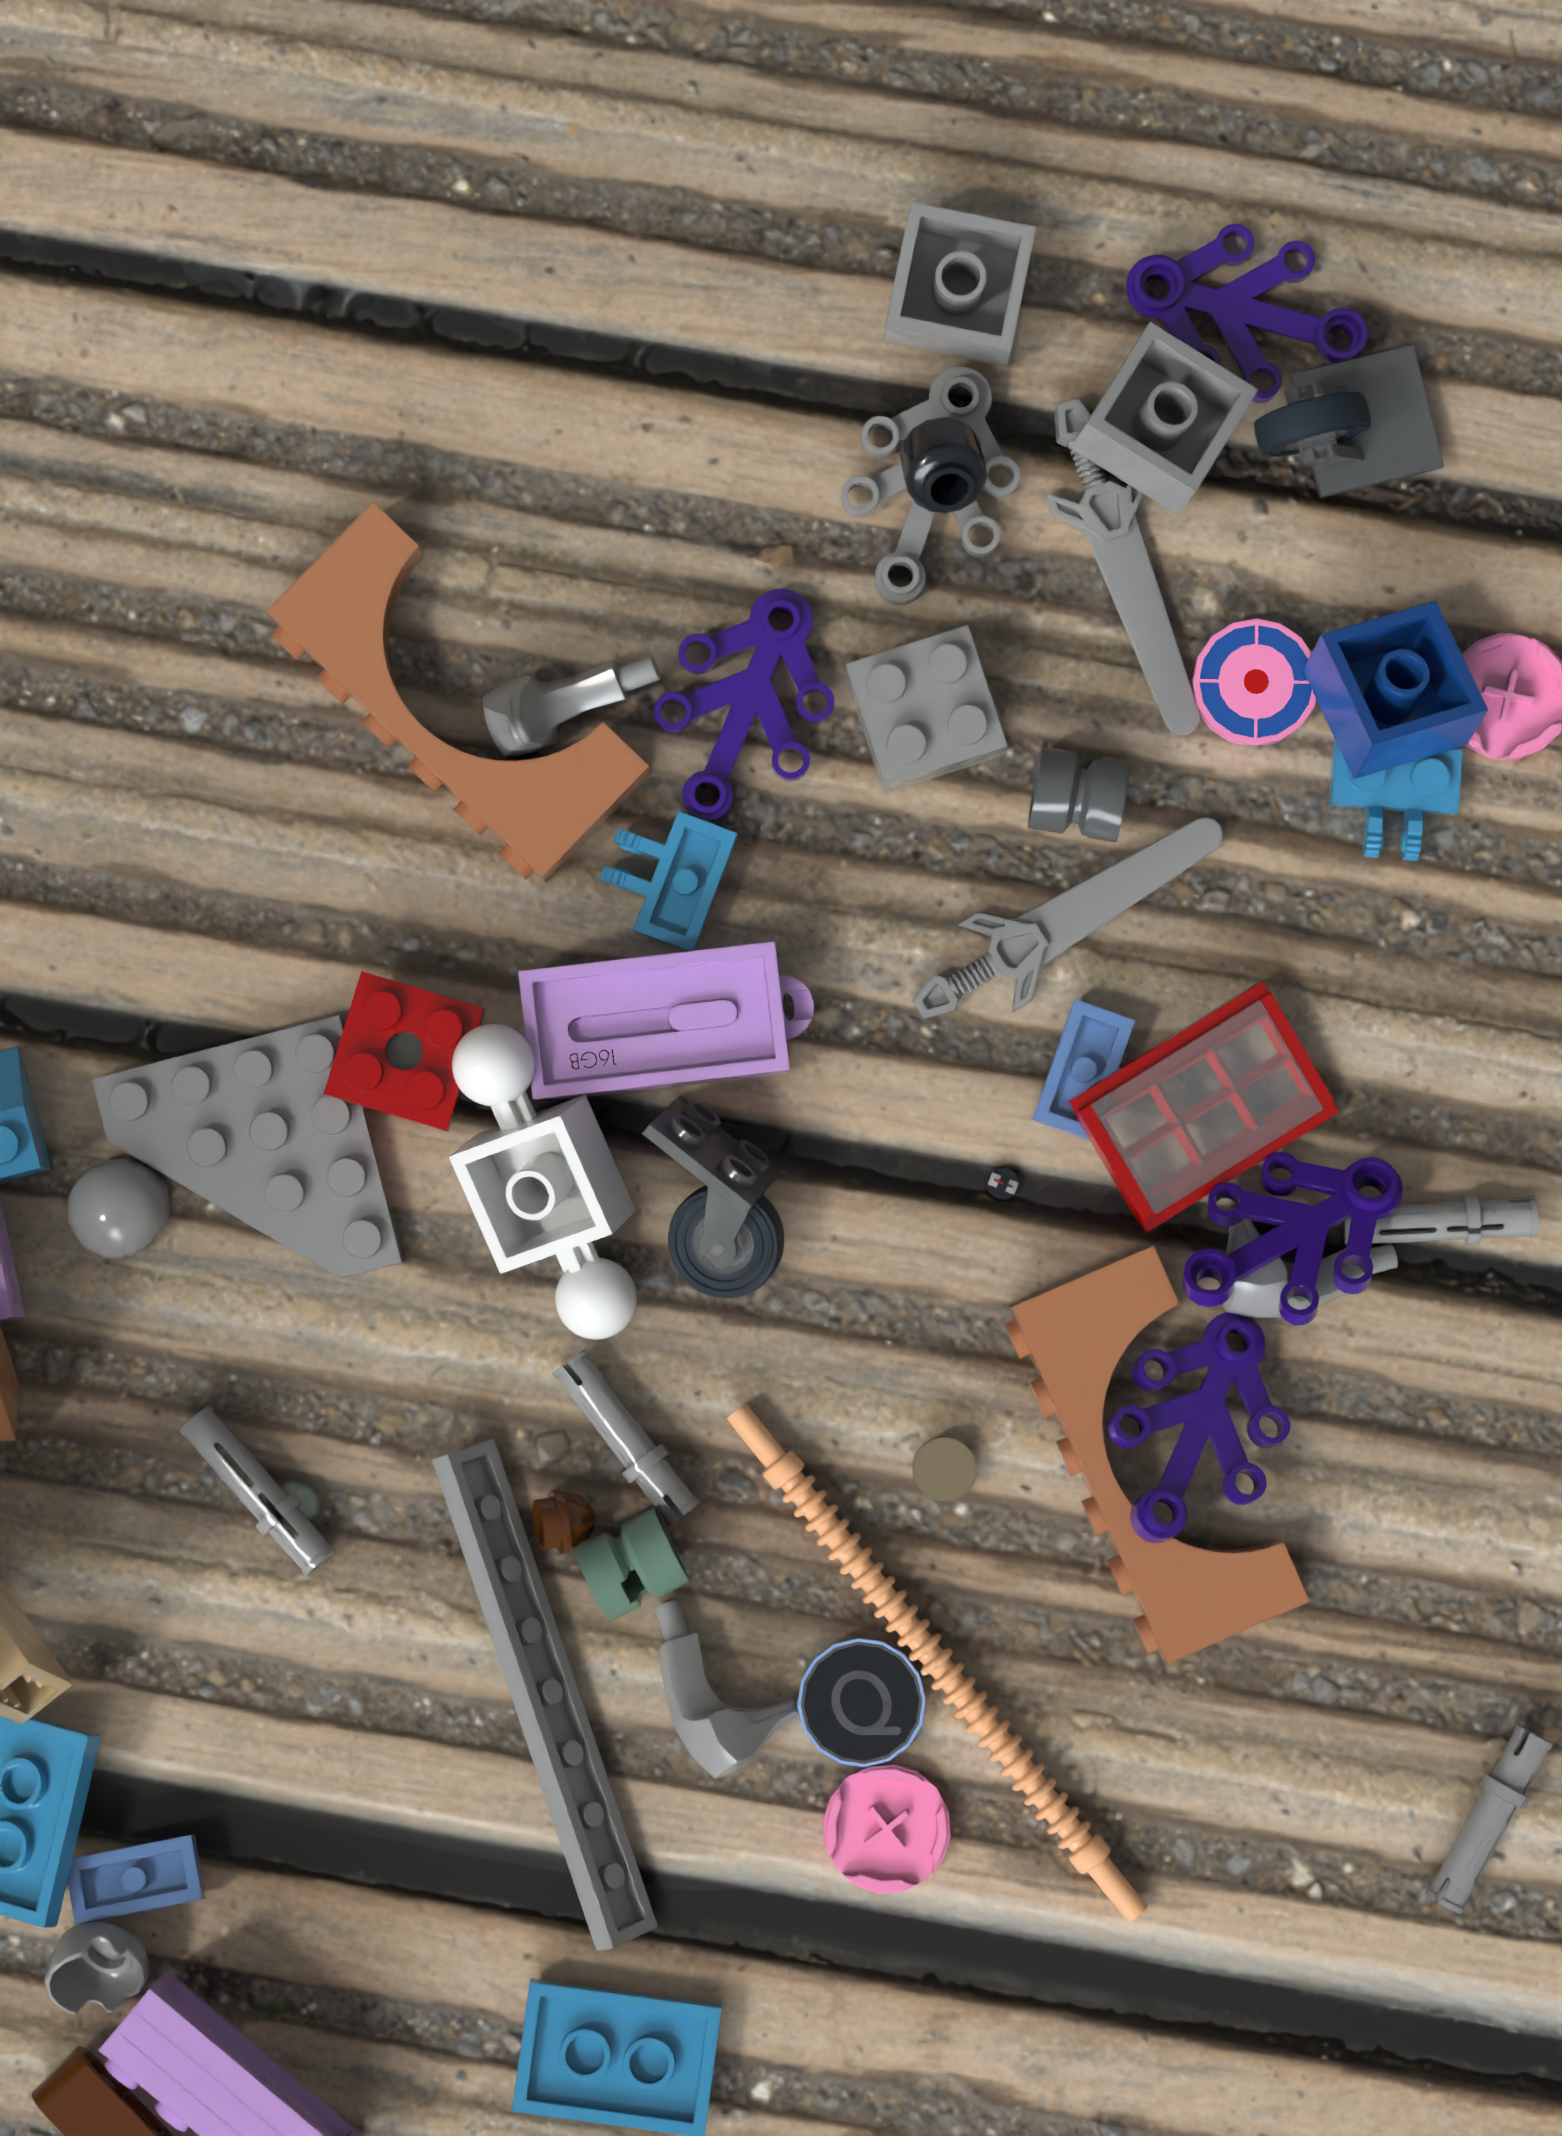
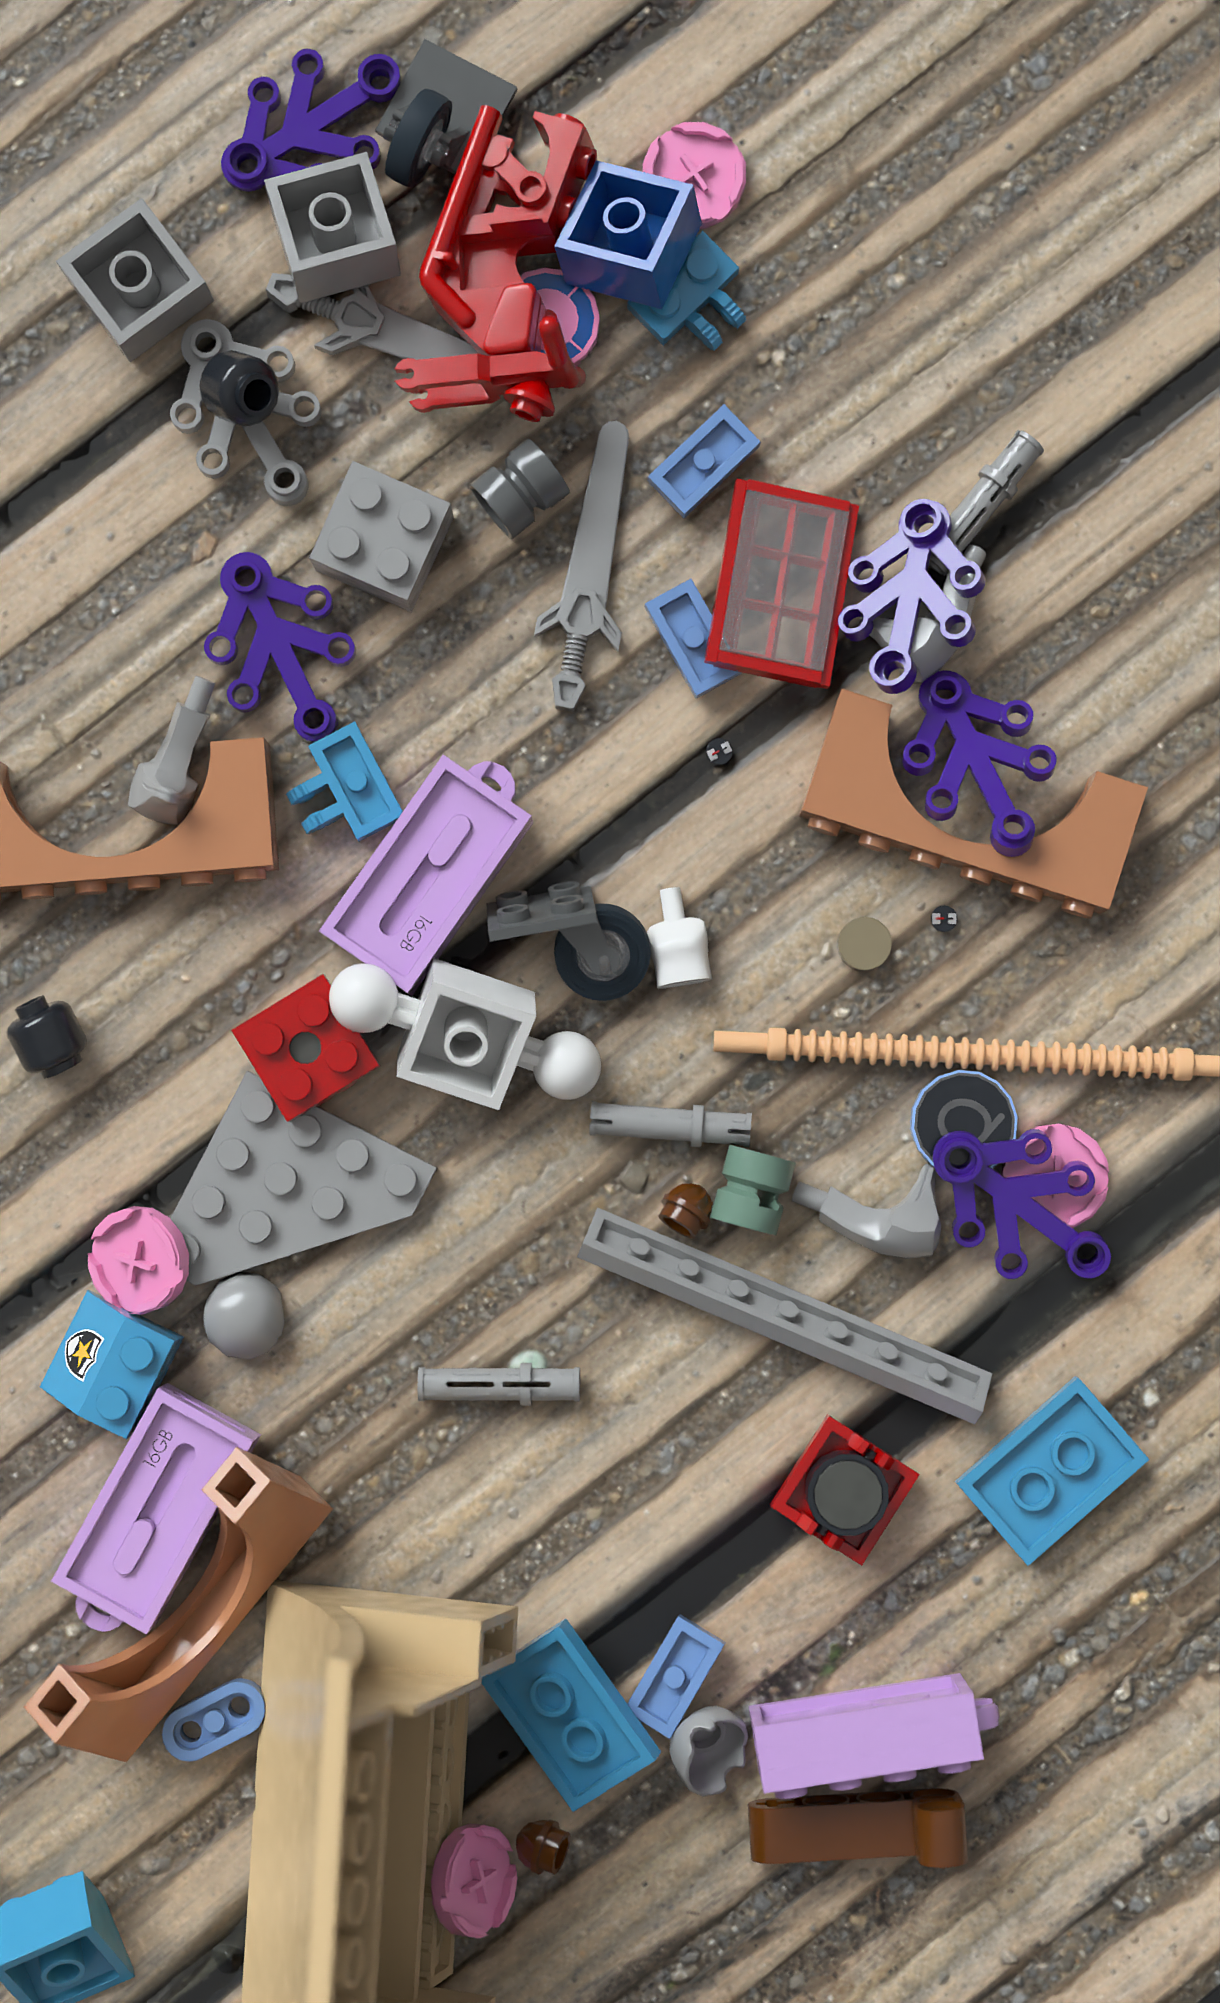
camera: 45 degrees left, 0 degrees up
none -> black head [6,995,87,1079]
none -> bright pink tile [88,1206,189,1315]
none -> red piece [394,105,597,422]
none -> white piece [647,887,712,989]
none -> medium blue plate [648,404,761,518]
none -> piece [770,1414,920,1566]
none -> black piece [931,905,957,932]
none -> dark purple plant [932,1129,1111,1279]

